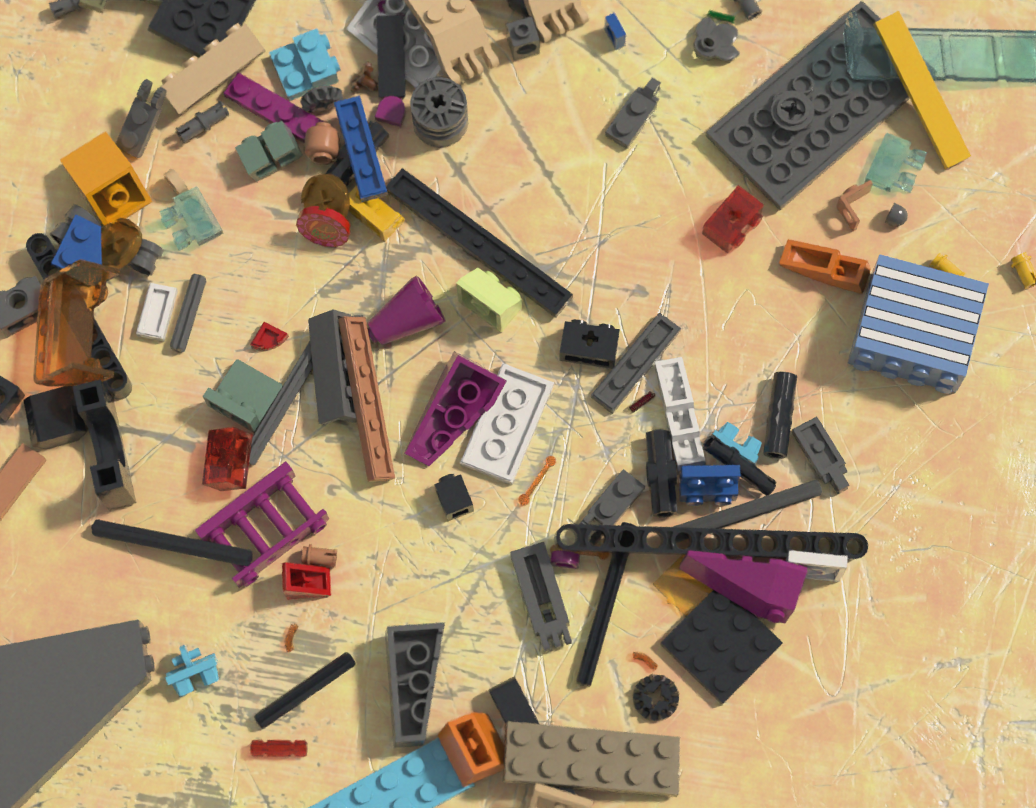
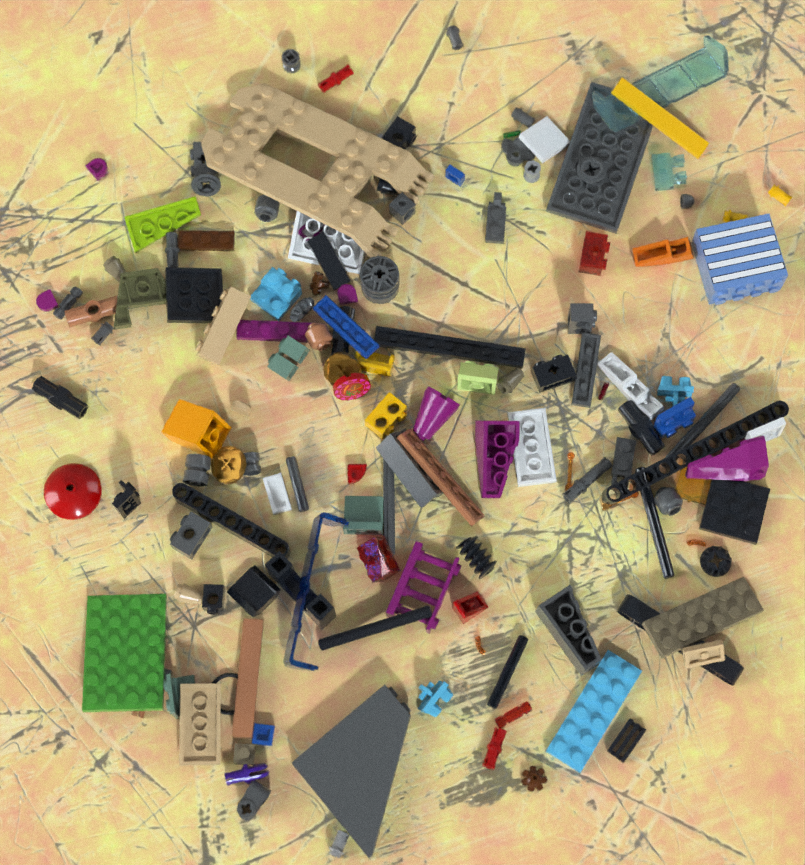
camera: 30 degrees left, 0 degrees up
clear orange windscreen [33,259,121,386] -> none
blue wing [51,214,102,288] -> none
dark grey hinge [116,79,167,158] -> none
clear light blue plate [159,186,223,251] -> none
dark grey pin [175,101,230,143] -> none
nougat pin [301,544,337,567] -> none
black brick [434,474,474,521] -> none
orange slope [437,712,504,787] -> none
dark grey hinge [510,542,572,652] -> none
magenta tile [551,551,580,569] -> none
black pin [702,435,777,496] -> none
black axle [763,371,797,459] -> none
dark grey hinge [792,416,849,494] -> none
nougat bracket [836,180,873,231] -> none
none -> clear blue piece [283,512,349,671]
none -> yellow brick [365,392,407,439]
none -> black piece [456,536,497,579]
none -> red pin [482,727,507,770]
none -> dark tan cone [496,368,524,394]
none -> white tile [519,116,570,164]
none -> light grey bush [523,160,541,183]
none -> dark grey pin [562,457,612,504]
none -> dark grey brick [568,303,597,334]
none -> dark grey head [654,486,683,516]

